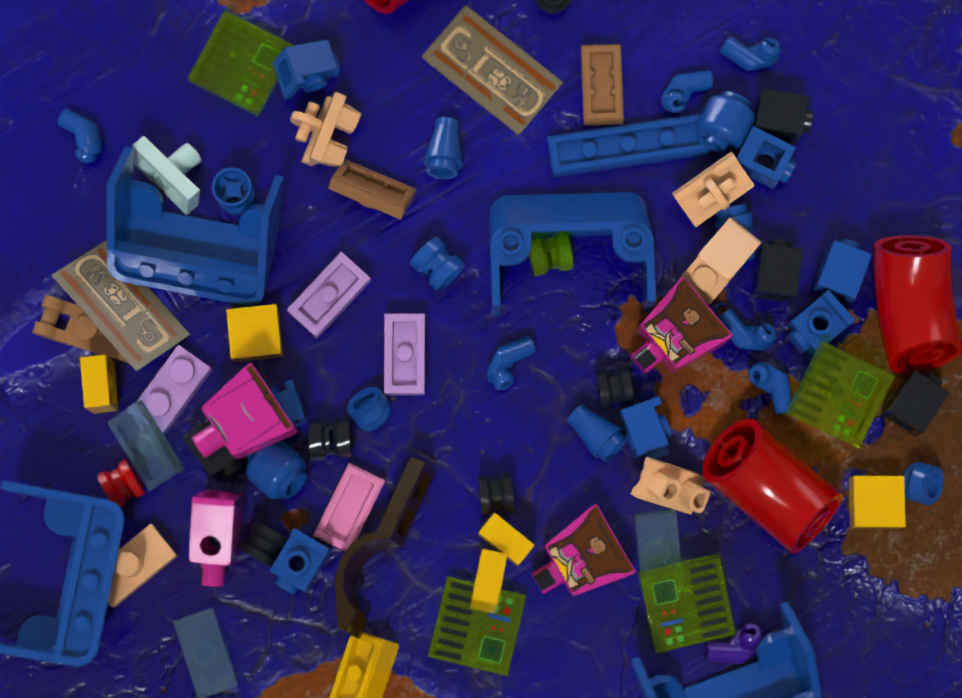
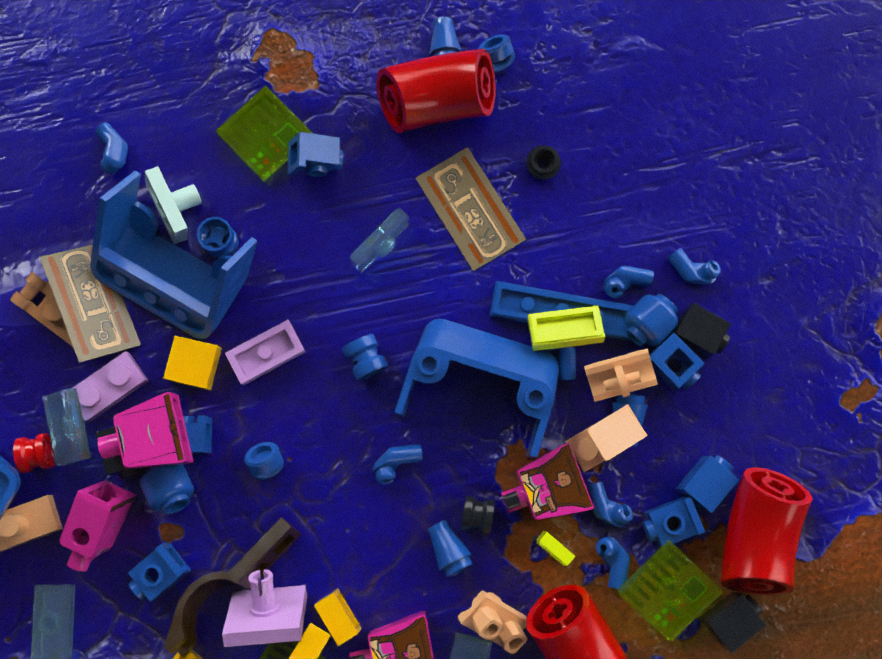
camera: 20 degrees right, 0 degrees up
yellow piece [80,355,119,414] -> none
black wheel [237,519,288,567] -> none
light nougat hips [290,92,361,167] -> none
black wheel [308,418,352,460] -> none
bright pink tile [313,463,386,552] -> none
medium nougat plate [328,159,417,220] -> none
lavender plate [384,314,425,395] -> none
blue cone [423,117,463,179] -> none
black wheel [477,471,515,516] -> none
clear neon green wheel [529,231,574,276] -> none
medium nougat plate [581,44,624,125] -> none
blue brick [618,396,672,460] -> none
black brick [751,240,803,303] -> none
none -> lavender tile [222,570,307,647]
none -> clear light blue plate [350,208,409,273]
none -> neon yellow tile [527,306,605,351]
none -> neon yellow tile [536,530,575,566]
none -> blue arm [545,346,576,380]

